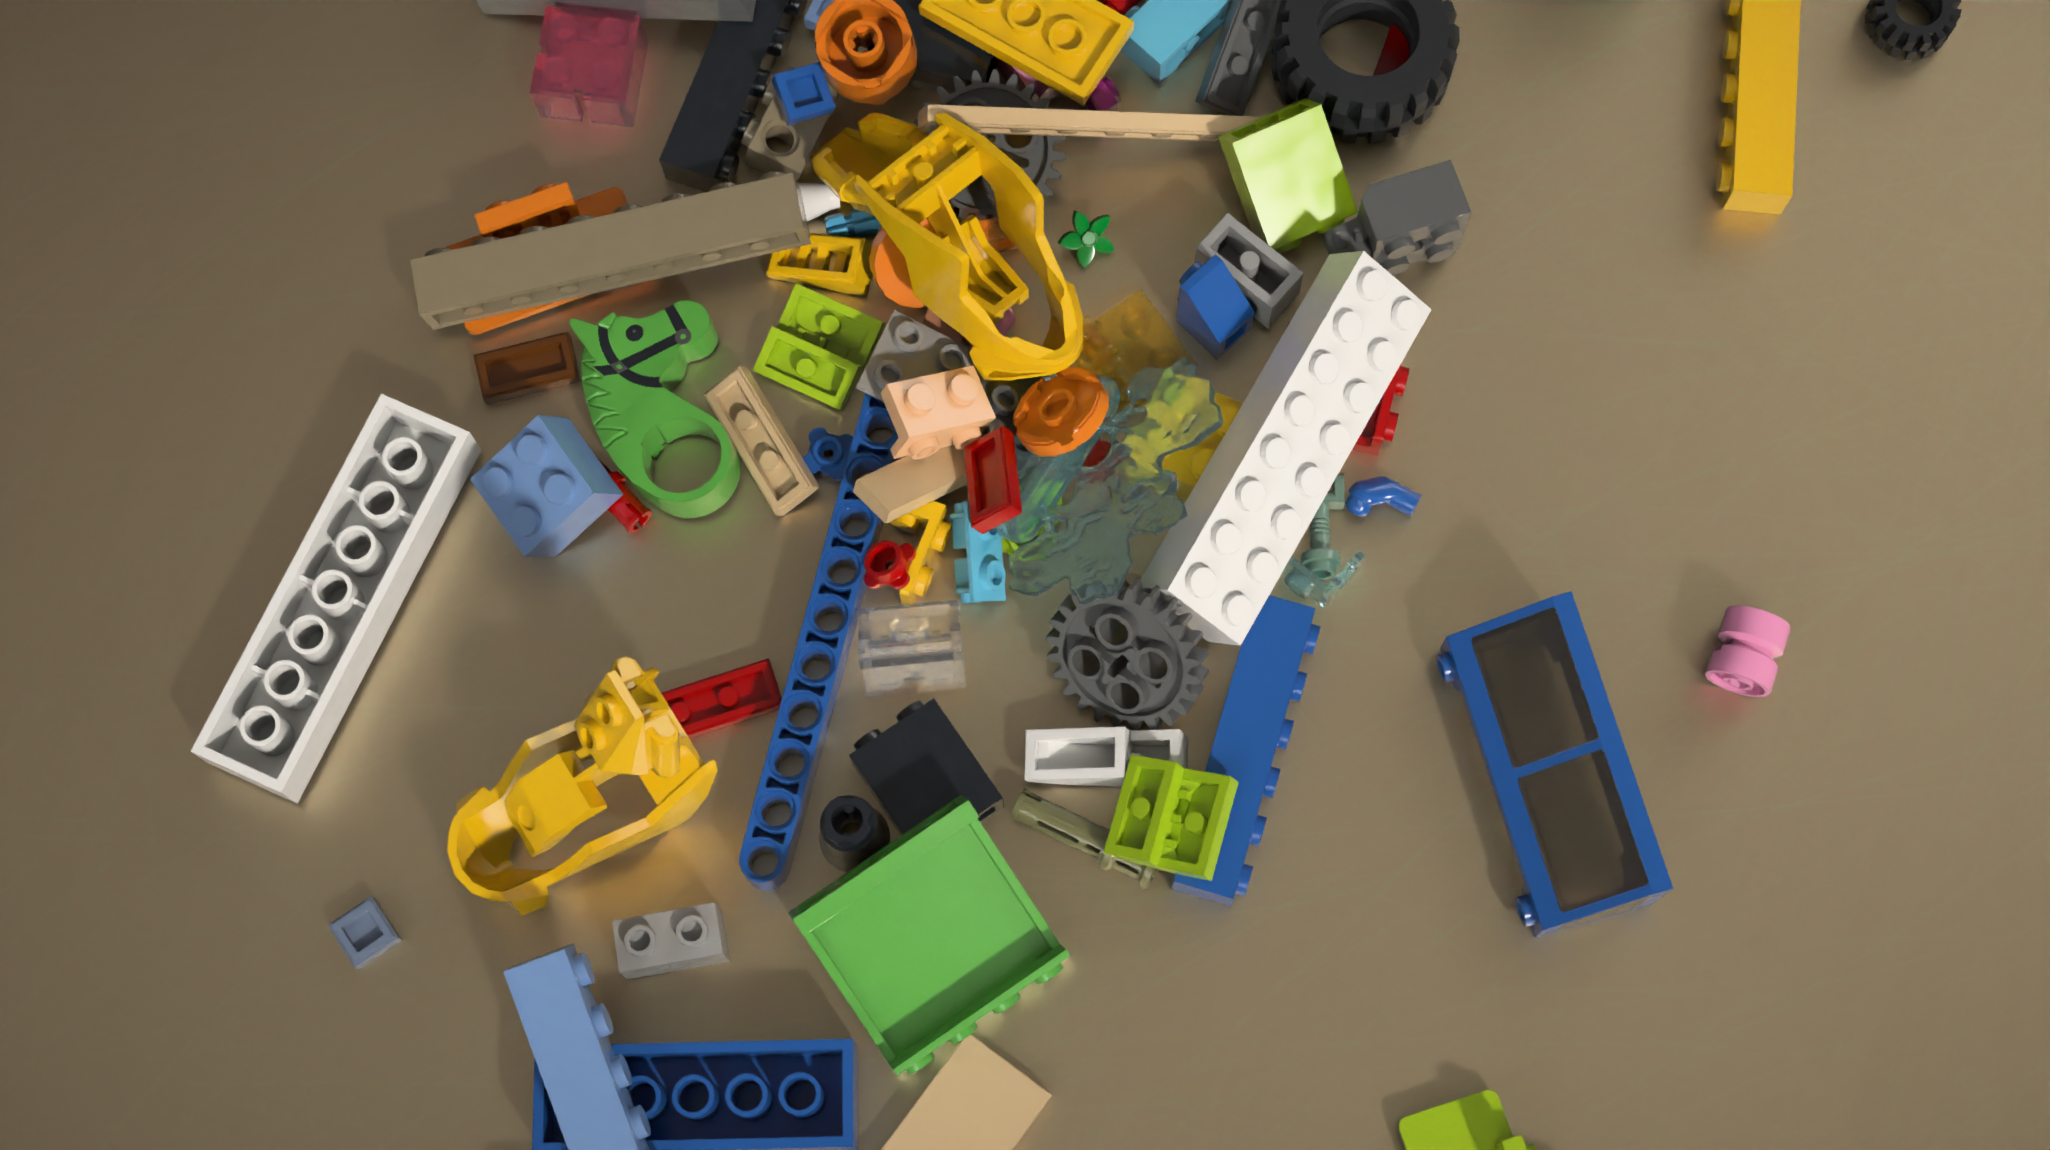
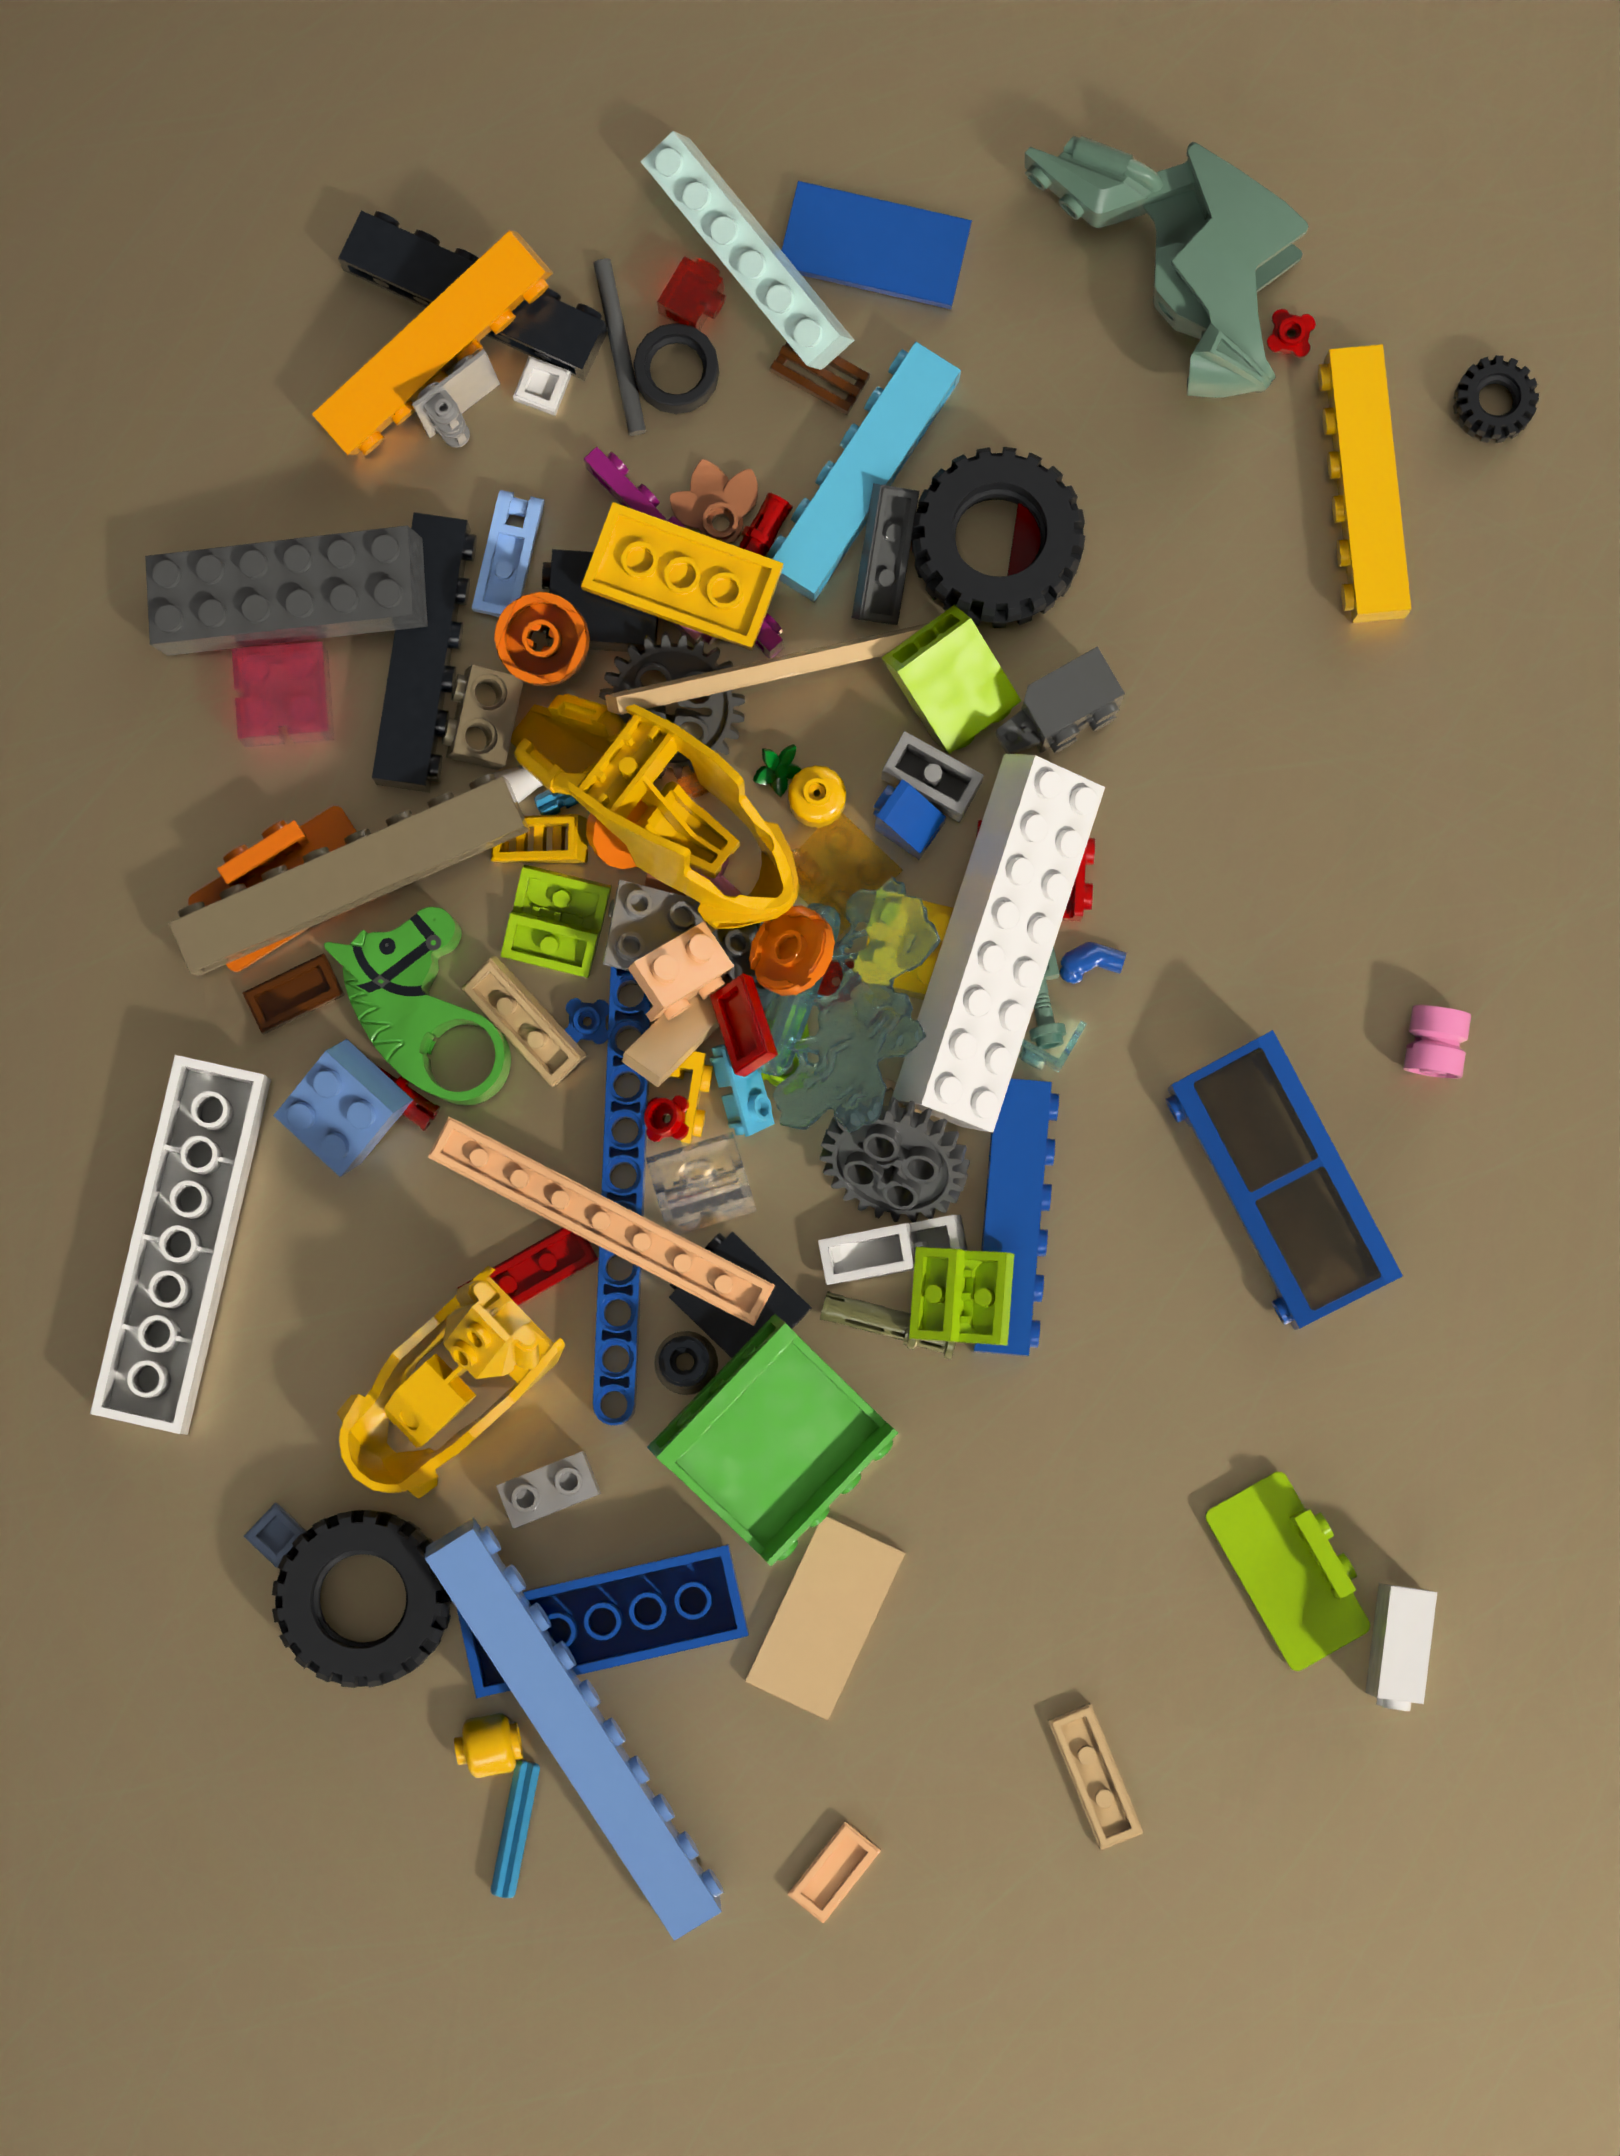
camera: 15 degrees left, 10 degrees up
blue plate [772,62,835,126] -> none
none -> black tyre [272,1510,453,1688]
none -> light nougat tile [428,1117,775,1326]
none -> yellow head [788,765,846,828]

